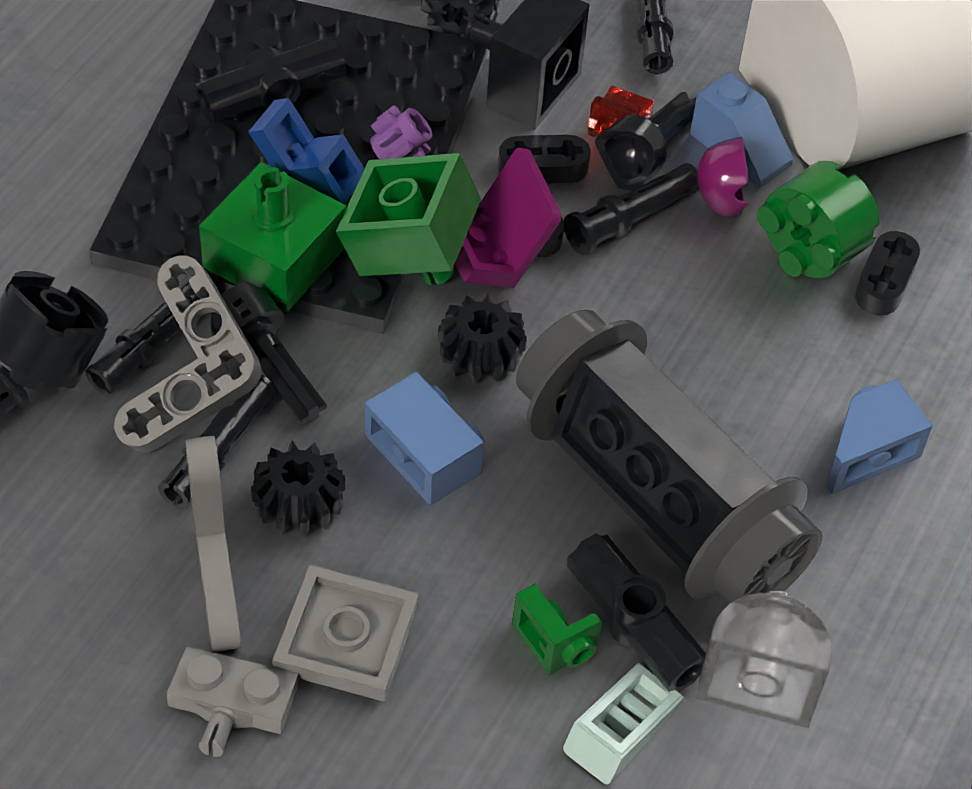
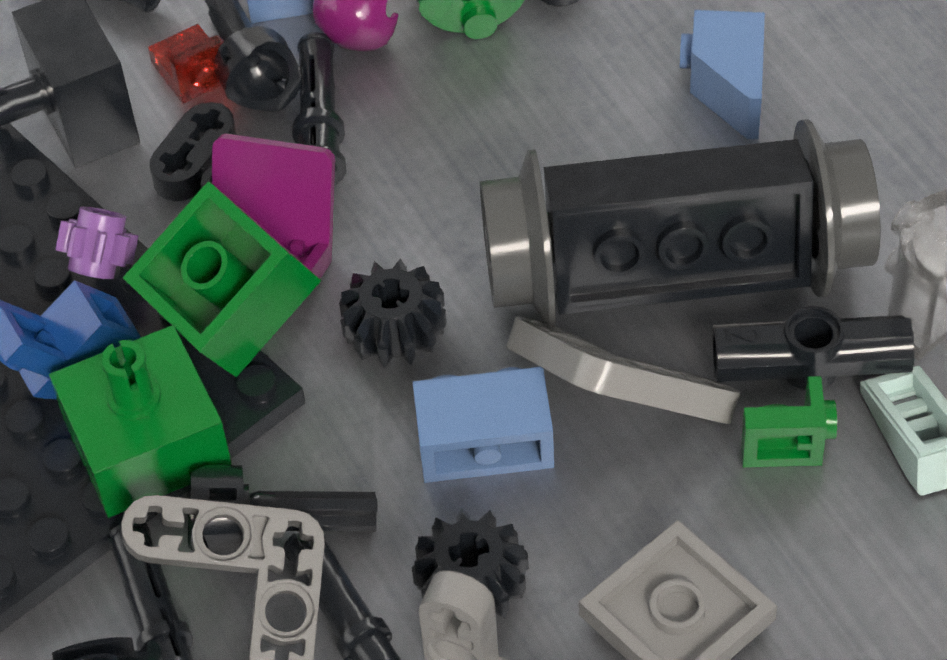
camera: 50 degrees left, 0 degrees up
none -> light grey beam [506,316,740,424]

